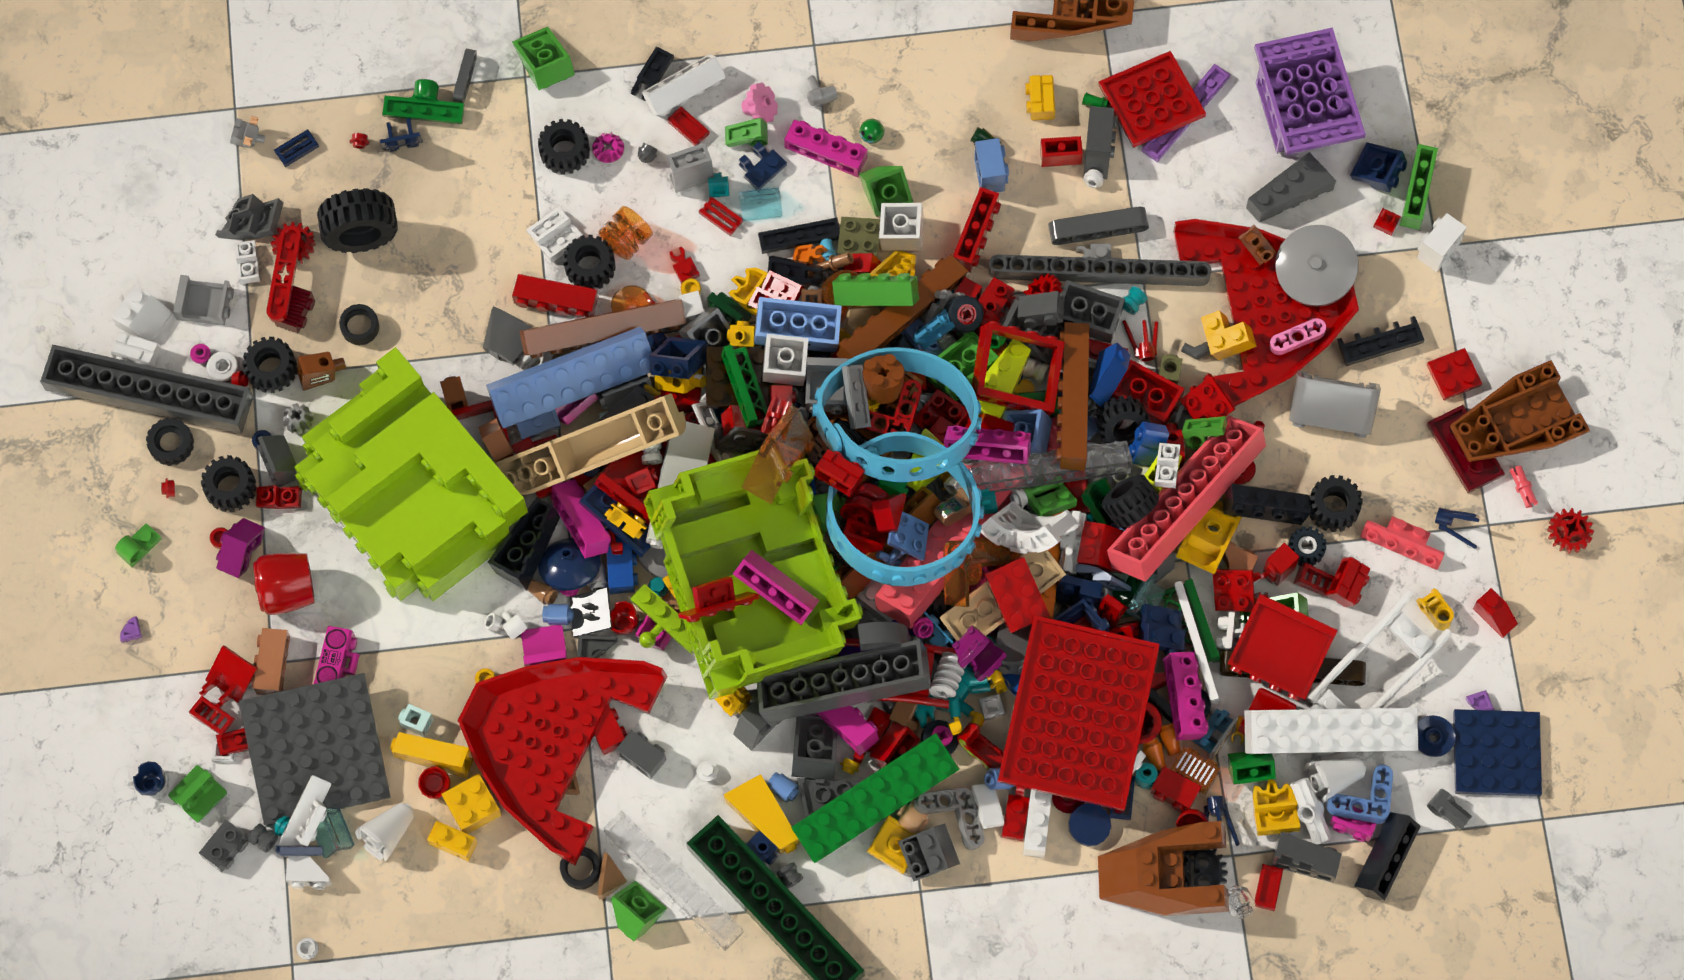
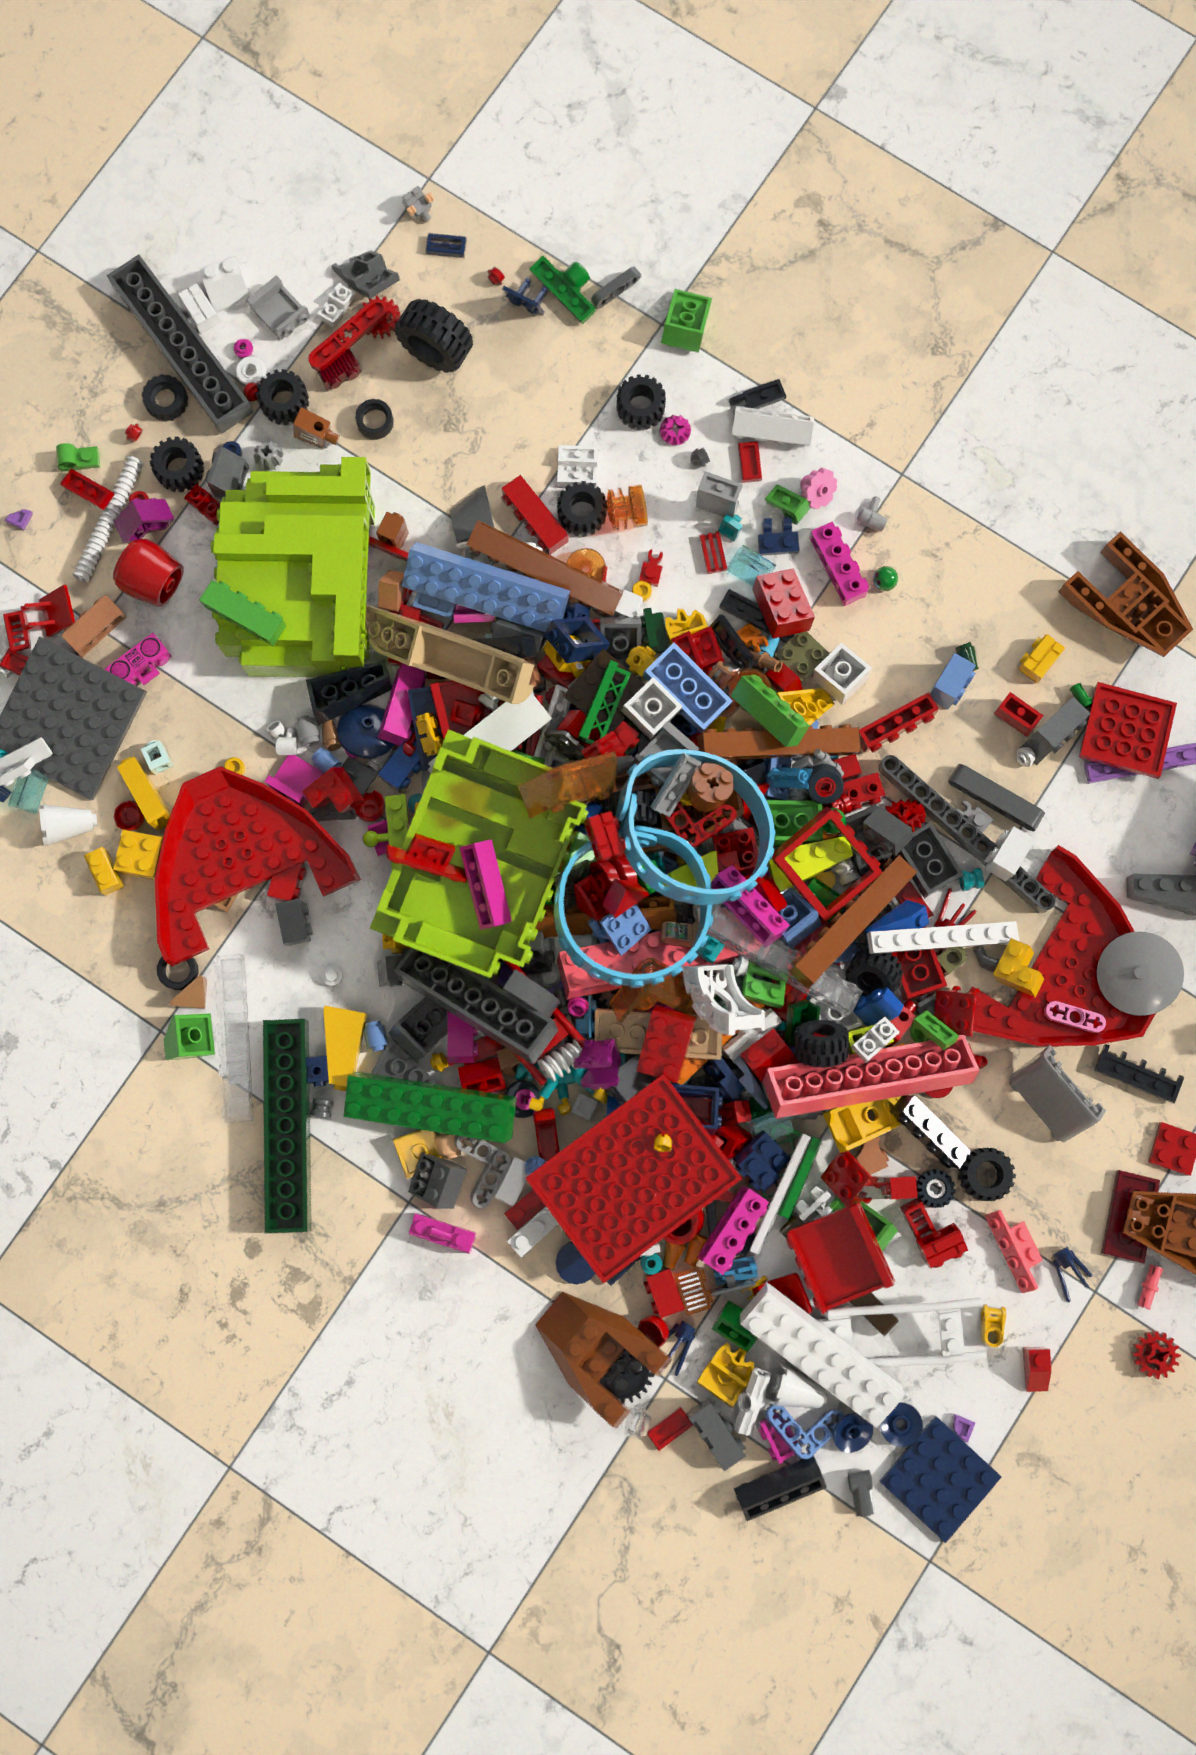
camera: 40 degrees right, 10 degrees up
bright green slope [859,166,914,217] -> none
dark orange hips [1238,225,1276,265] -> none
none -> red plate [60,468,115,511]
none -> white piece [73,456,144,582]
none -> bright green brick [199,580,286,646]
none -> light grey brick [294,715,320,747]
none -> red brick [302,767,364,813]
none -> dark pink piece [409,1213,477,1254]
none -> yellow hinge [654,1134,672,1152]
none -> brick [752,568,815,639]
none -> dark blue dish [833,1412,873,1453]
none -> white plate [867,921,1019,954]
none -> white brick [984,827,1036,881]

